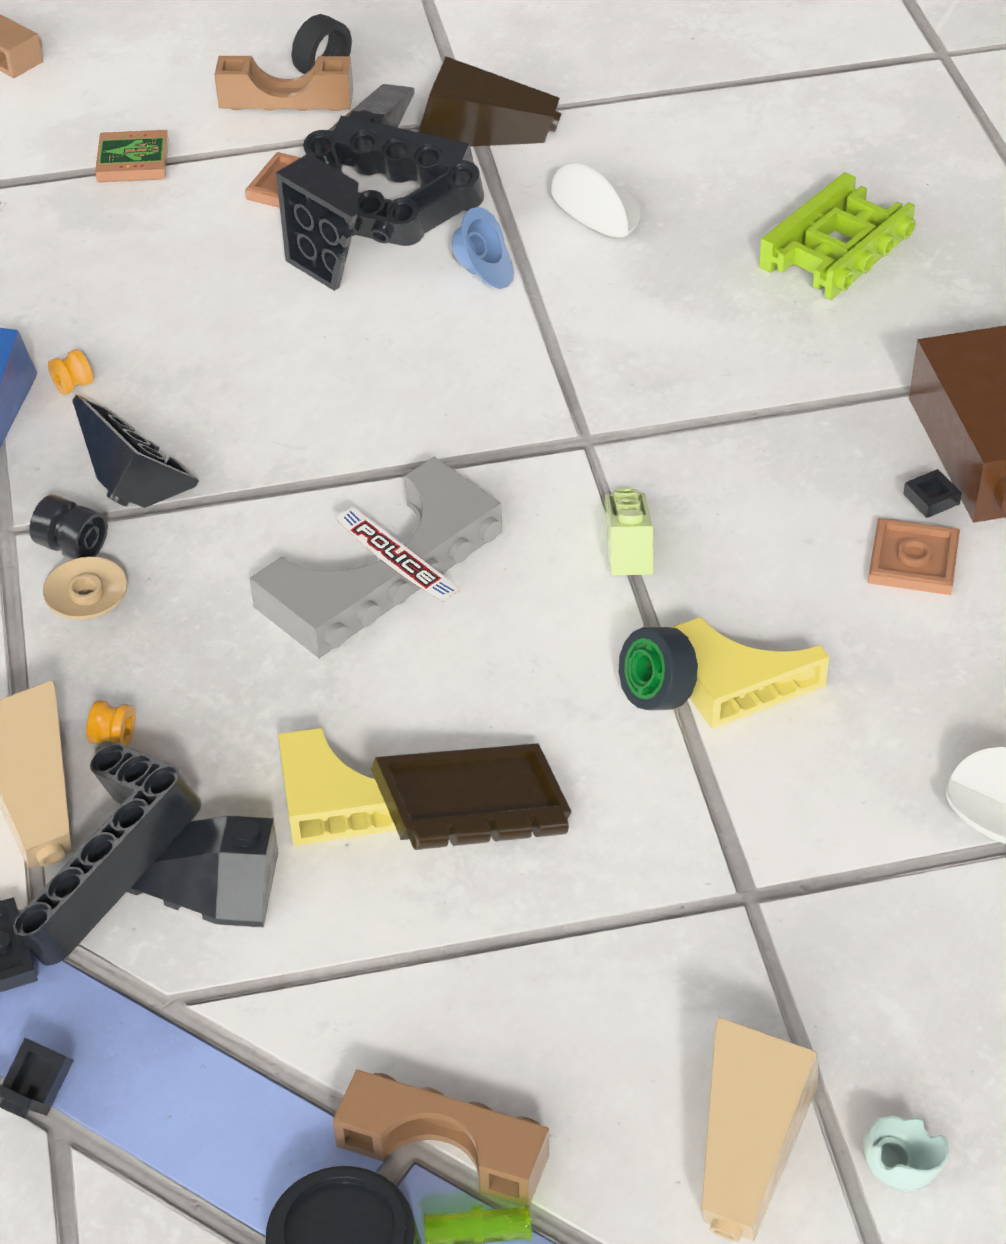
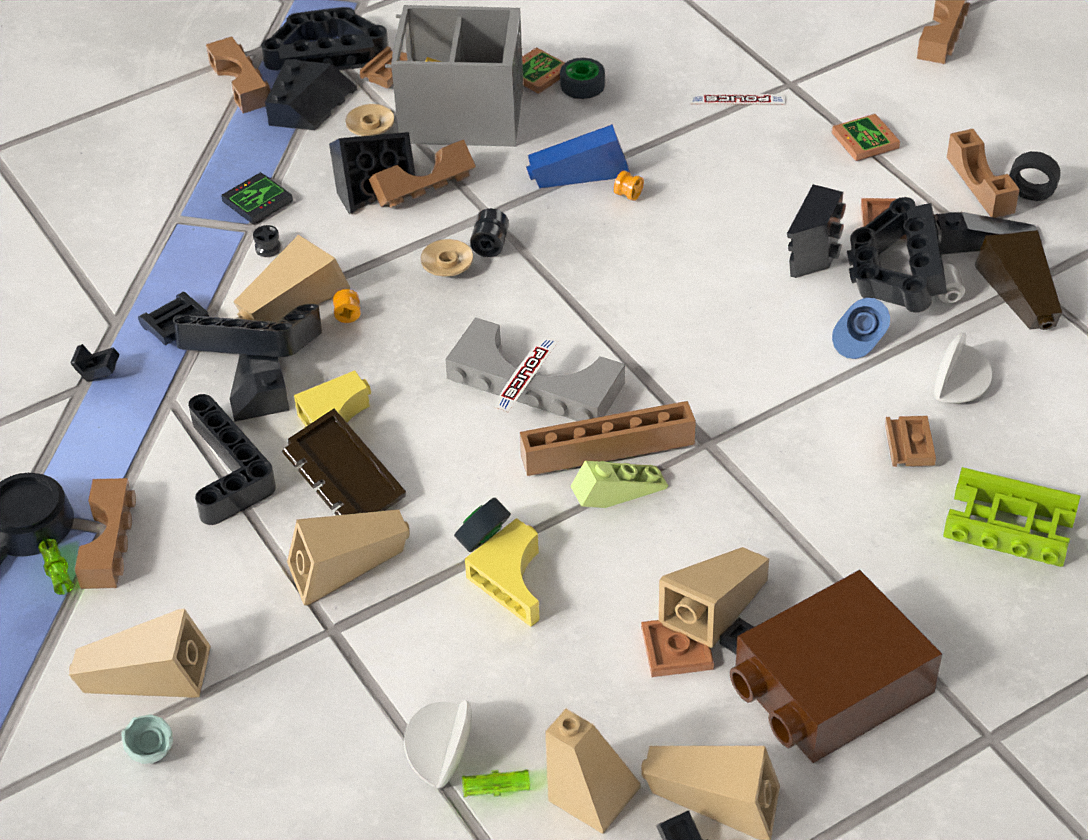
camera: 70 degrees right, 0 degrees up
black wedge [72,394,199,508] -> none
none -> black beam [188,394,276,525]
none -> tan slope [287,510,410,605]
none -> medium nougat brick [520,401,696,476]
none -> tan slope [659,547,769,648]
none -> medium nougat plate [885,416,936,467]

